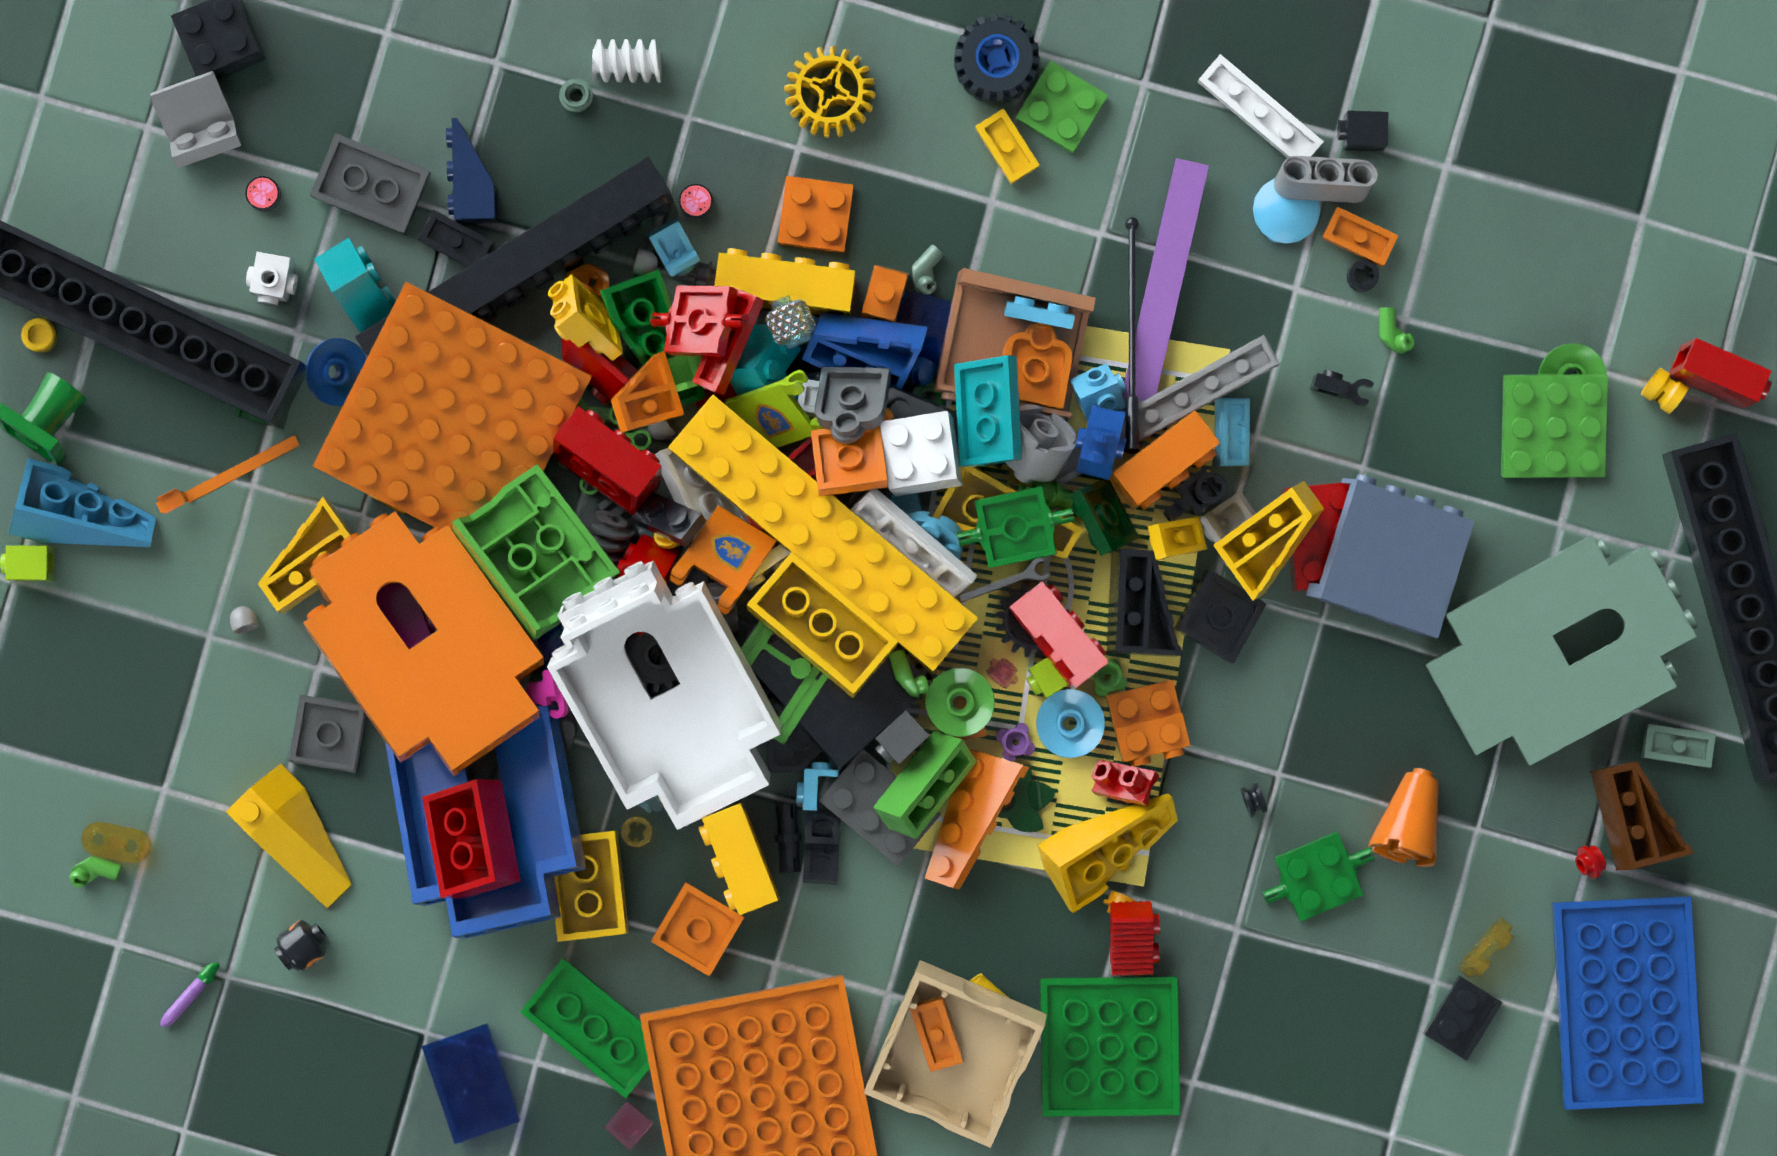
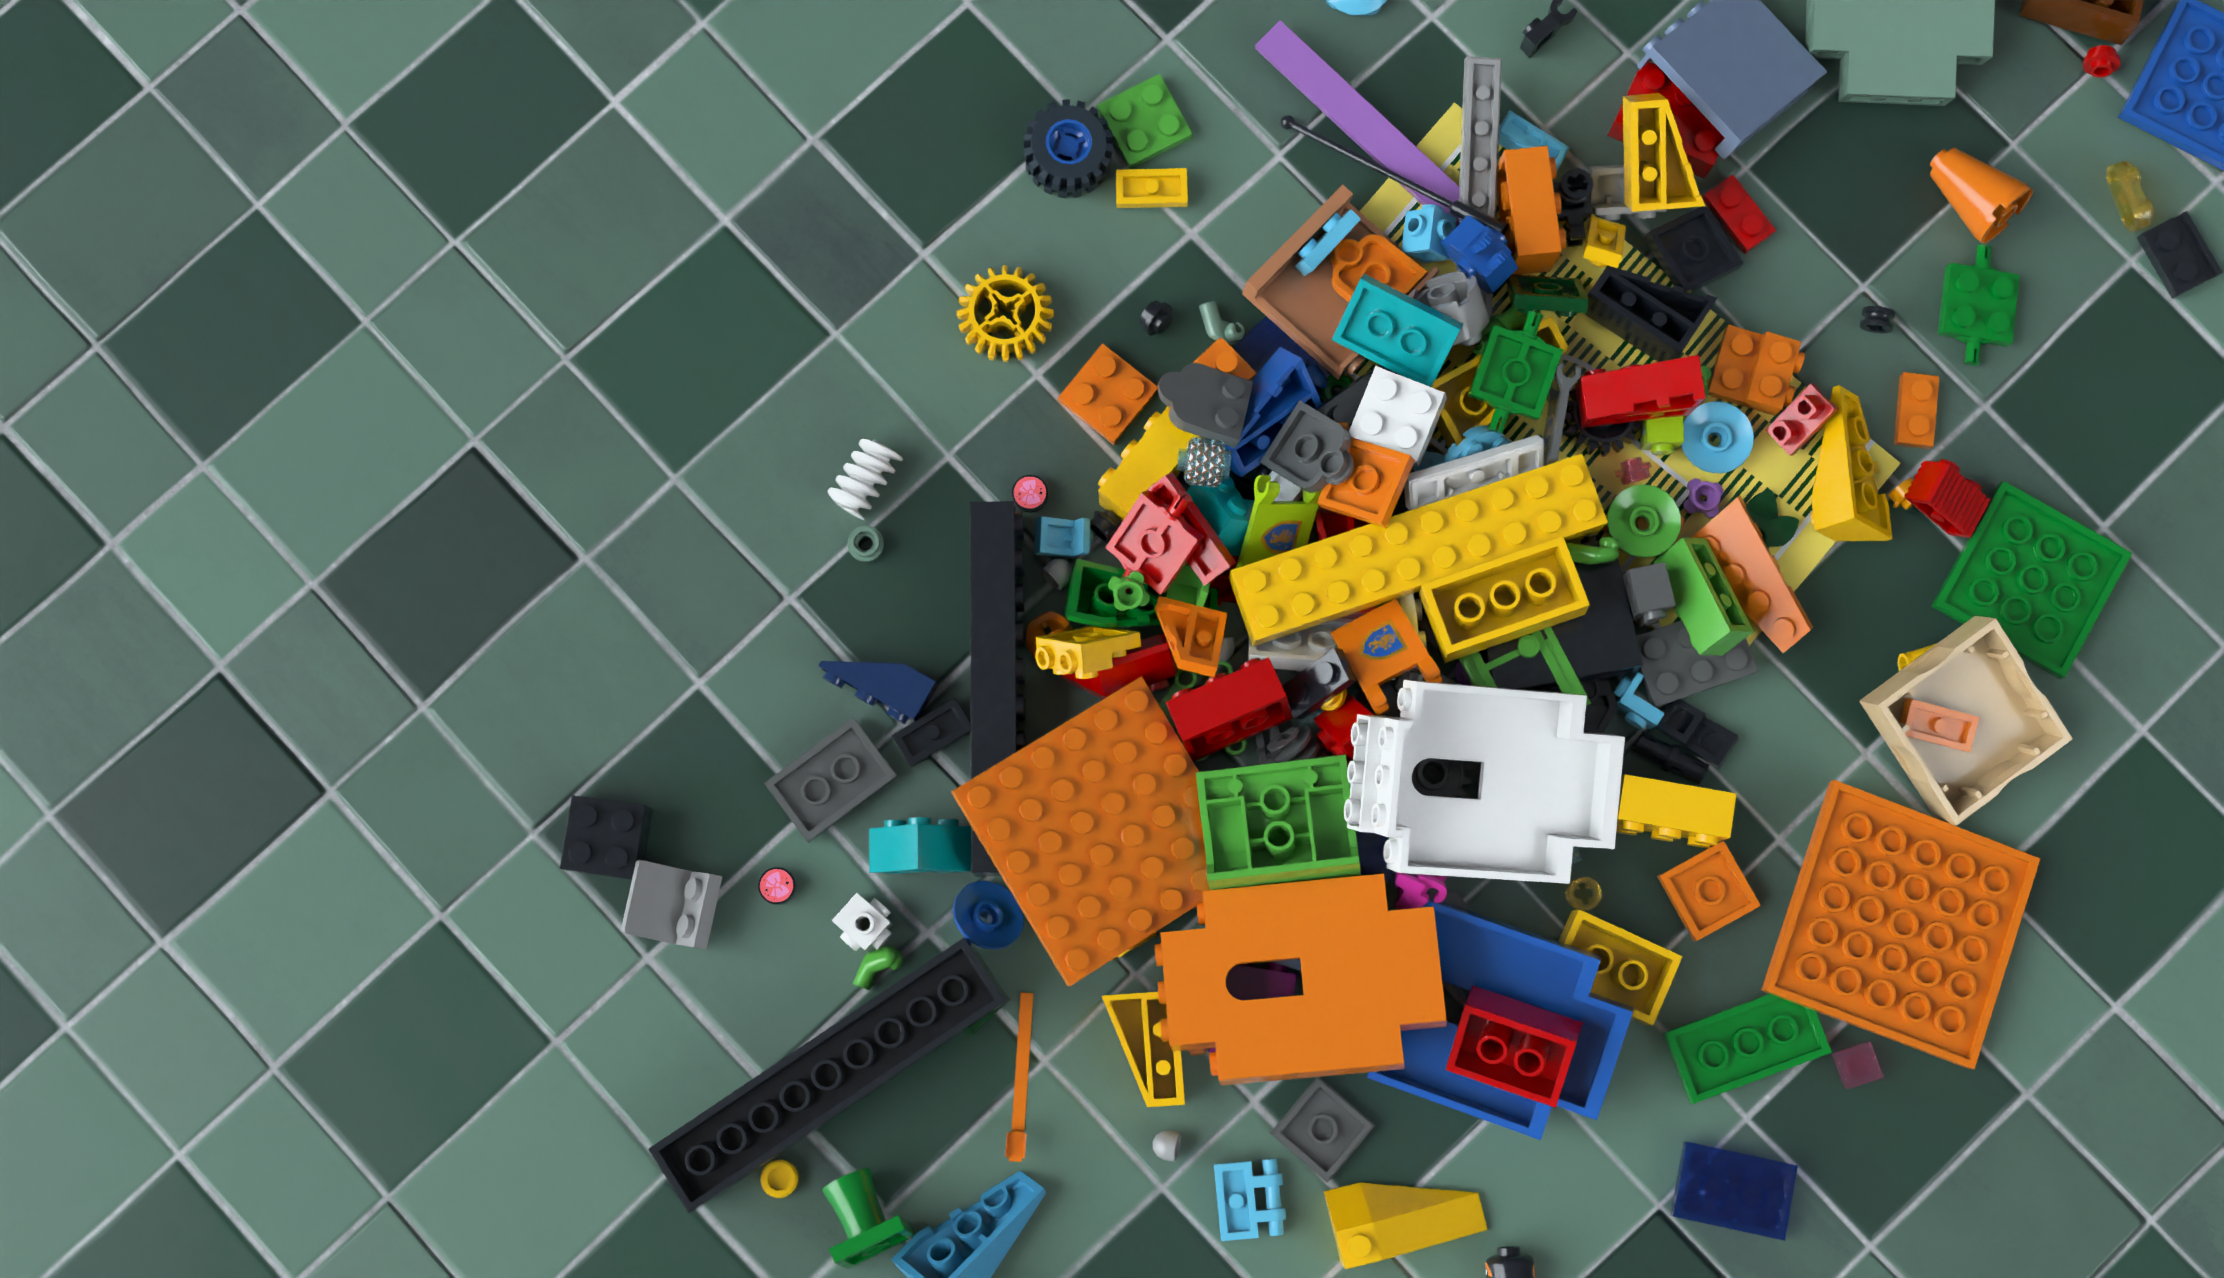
camera: 55 degrees left, 5 degrees down
none -> bright green arm [853,945,903,991]
none -> bright green plate [1108,571,1150,611]
none -> black plate [1140,301,1172,336]
none -> dark grey plate [1158,363,1253,448]
none -> medium azure plate [1213,1158,1287,1241]
none -> red plate [1702,175,1776,254]
none -> orange plate [1894,372,1939,449]

